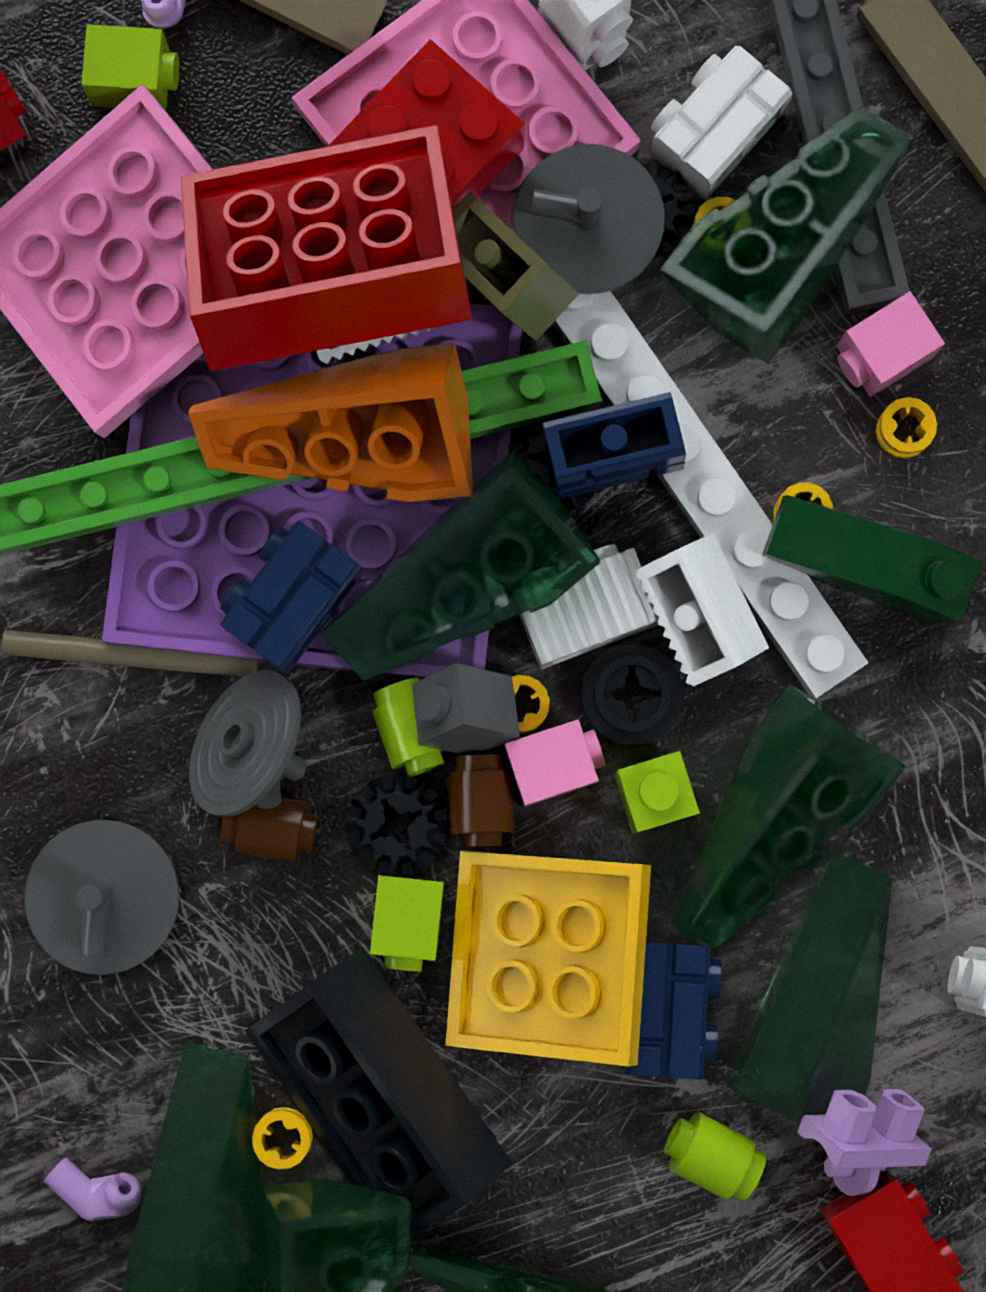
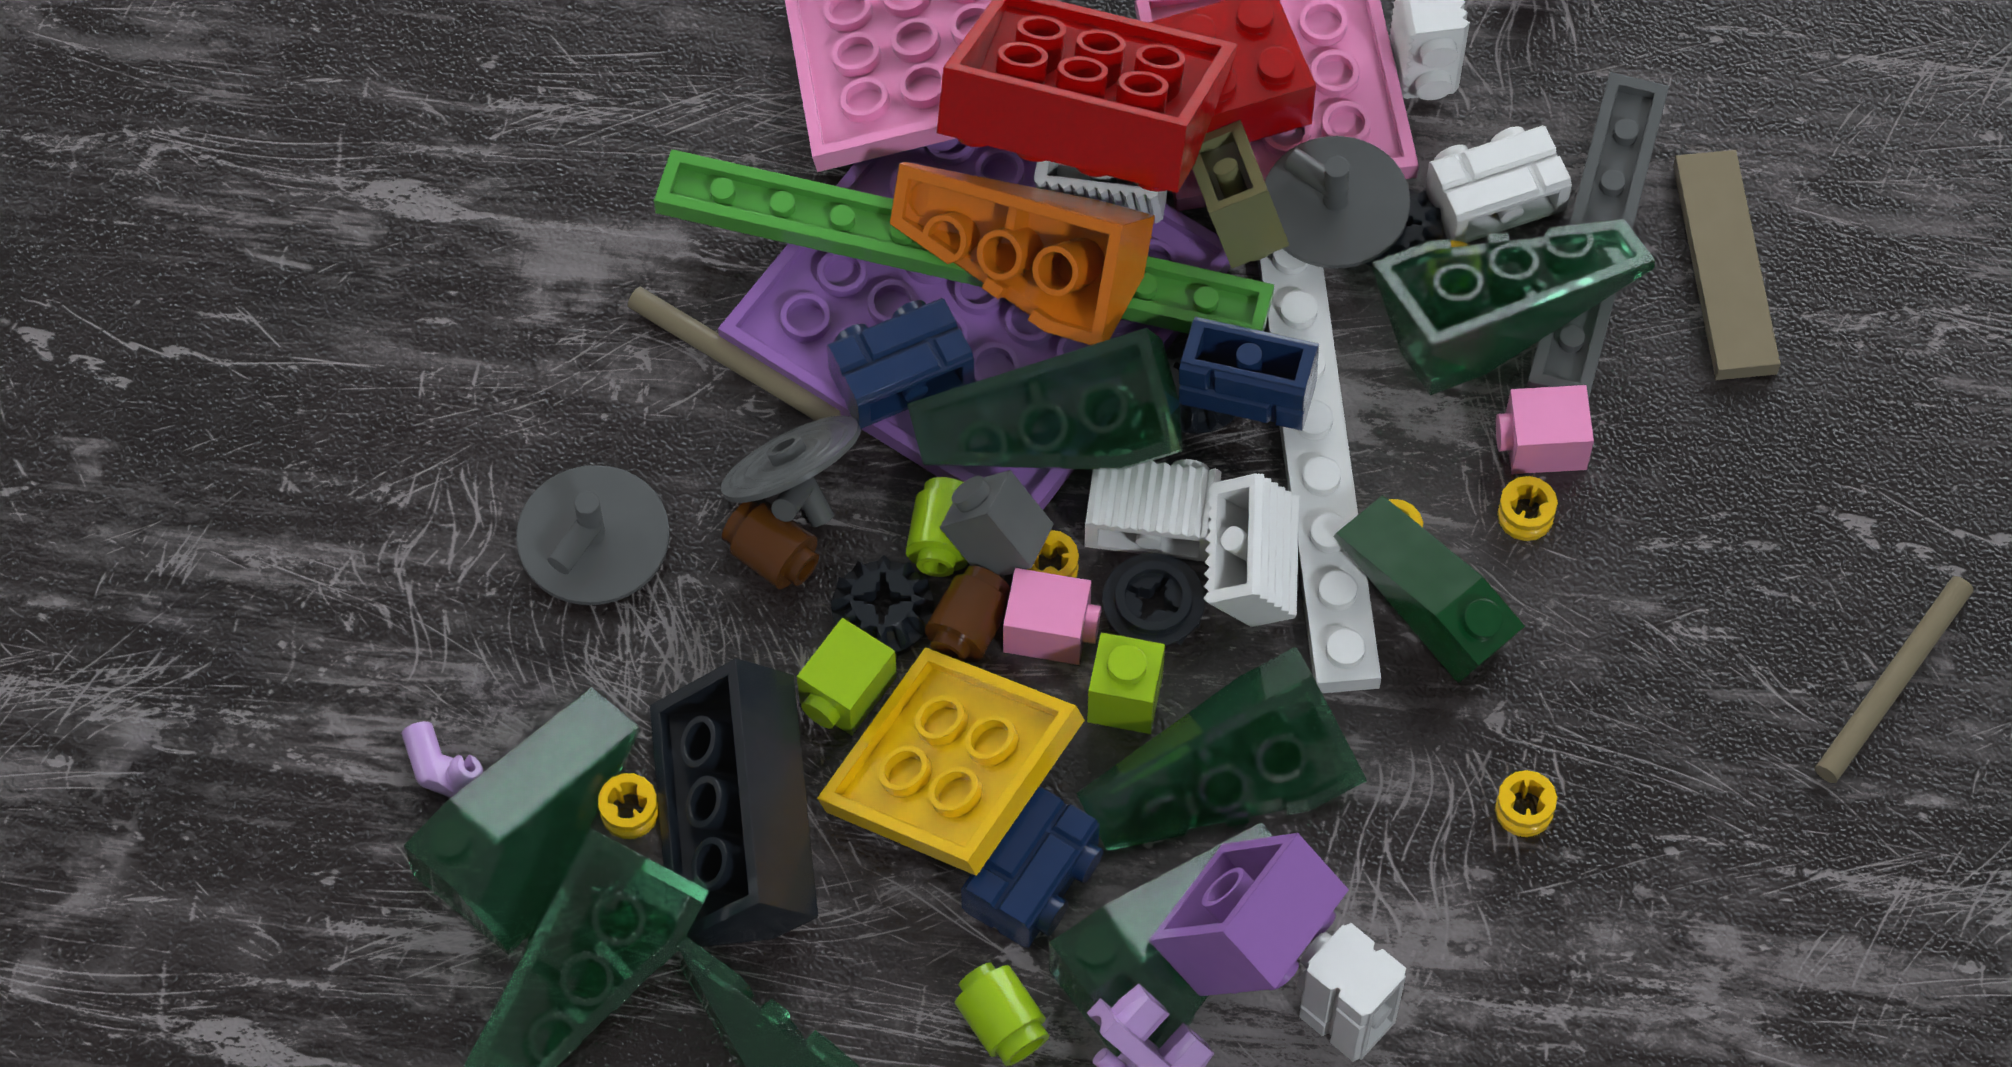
camera: 30 degrees right, 20 degrees down
none -> medium lavender brick [1149,833,1349,996]

